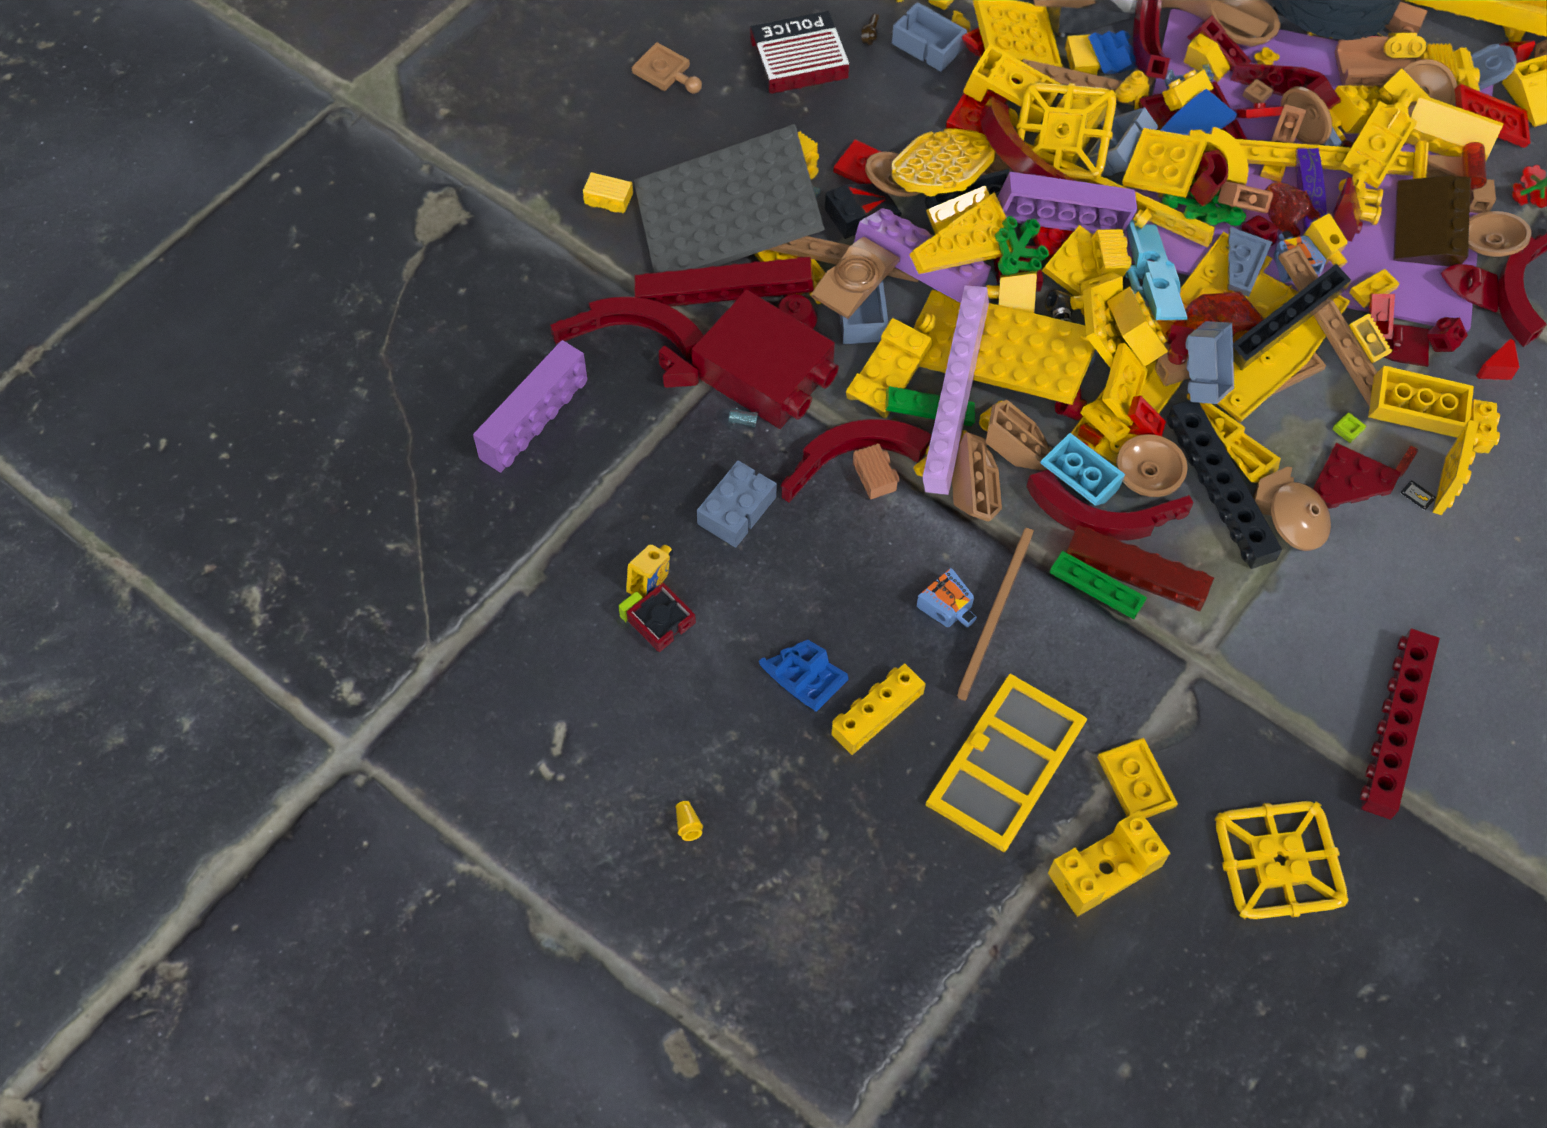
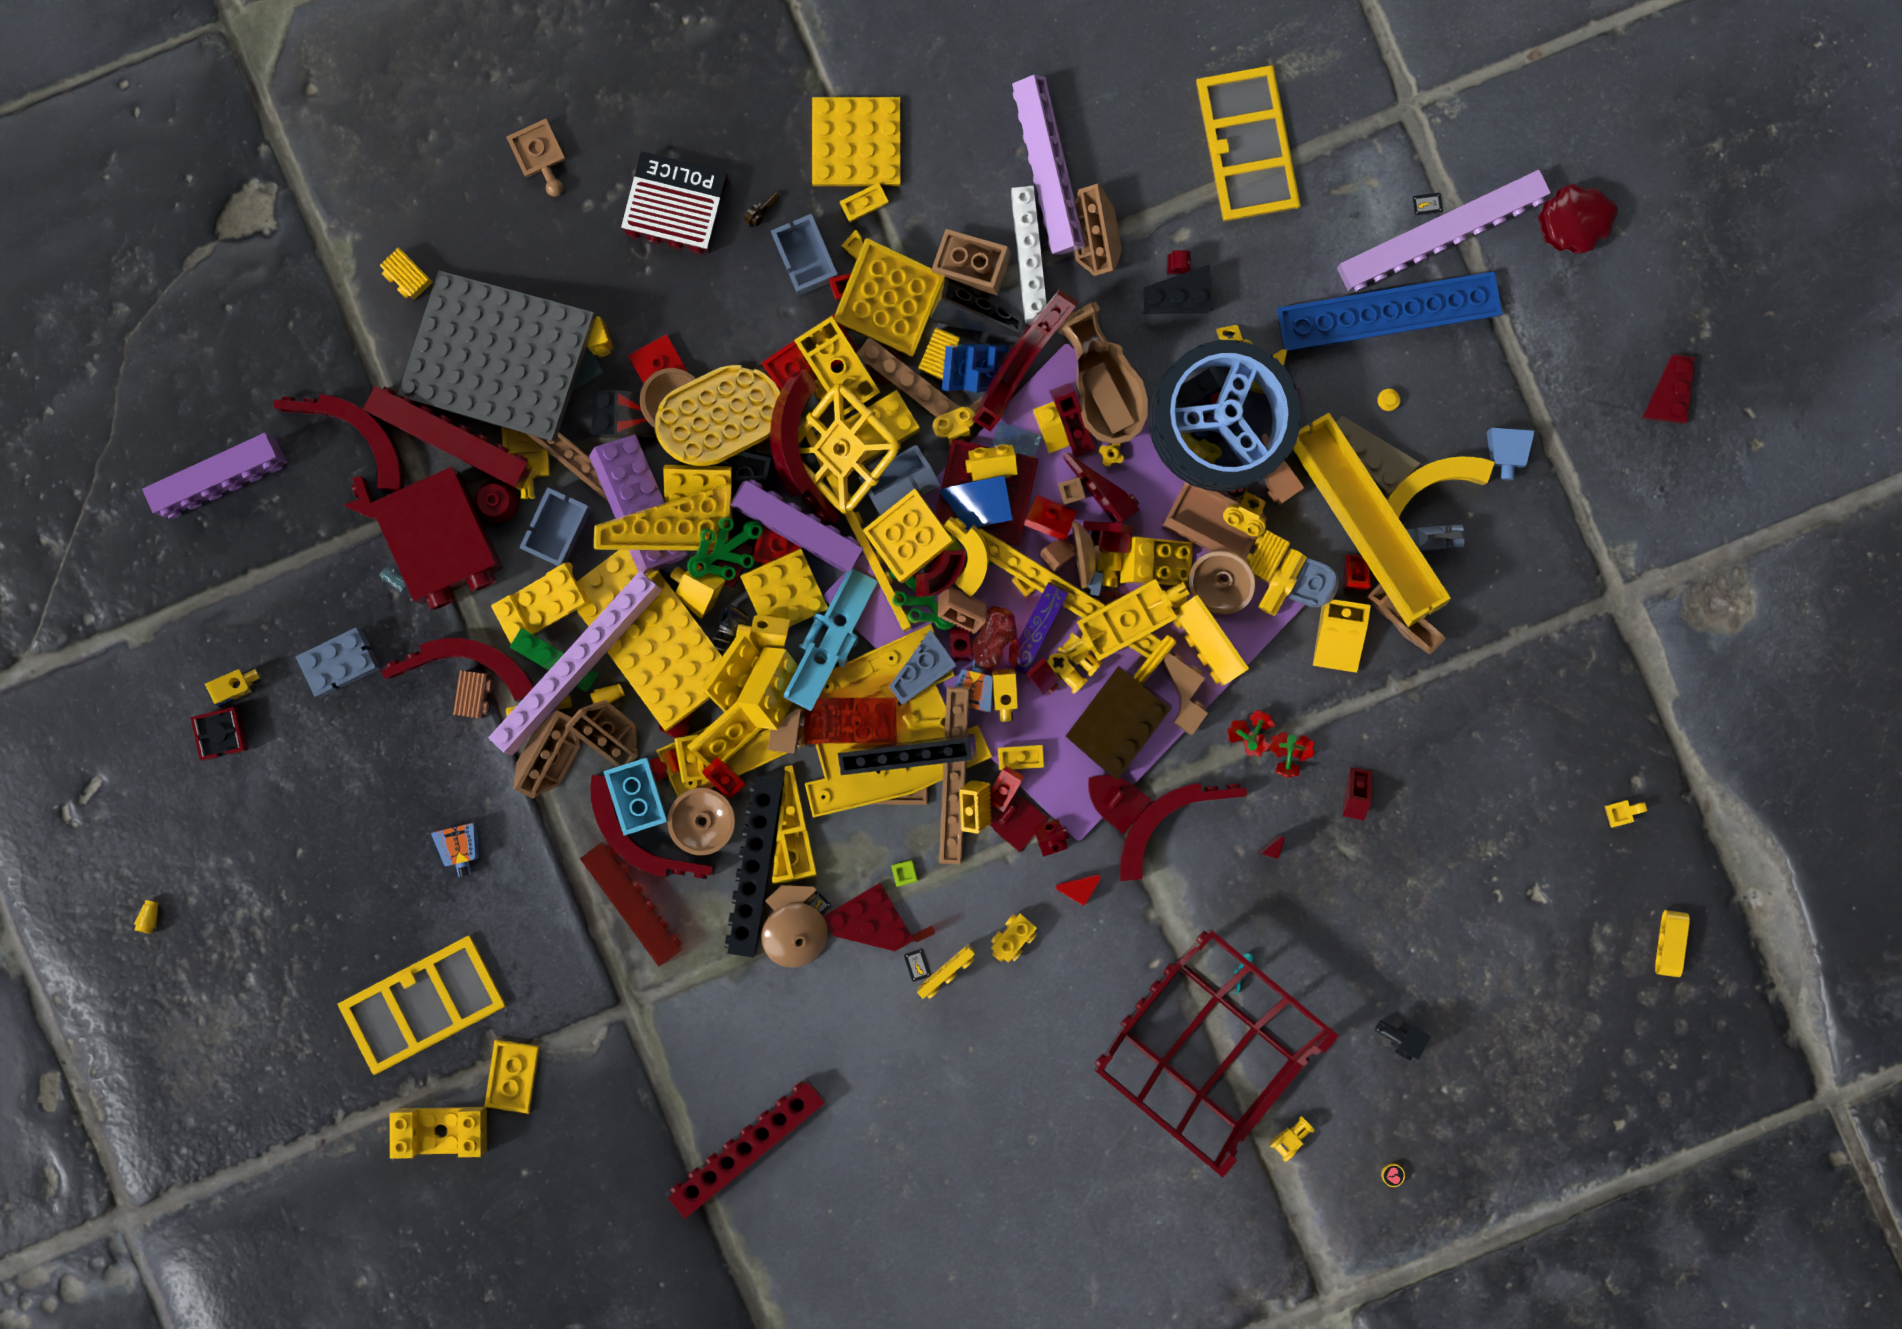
camera: 30 degrees right, 25 degrees up
lime tile [619,592,643,622] -> none
blue slope [759,640,849,712] -> none
medium nougat slope [812,237,900,319] -> none
yellow brick [831,664,926,755] -> none
yellow plate [915,312,936,334] -> none
medium nougat tile [957,528,1034,701] -> none
green plate [1050,551,1147,619] -> none
yellow brick [1091,229,1131,277] -> none
yellow plate [1132,208,1152,229] -> none
dark red leg [1167,325,1194,365] -> none
sand blue piece [1186,321,1234,404] -> none
yellow plate [1215,801,1348,919] -> none
yellow brick [1368,366,1474,438] -> none
yellow slope [1378,69,1429,106] -> none
red plate [1455,84,1531,148] -> none
clear red pin [1462,142,1487,190] -> none
medium nougat dish [1469,211,1531,257] -> none

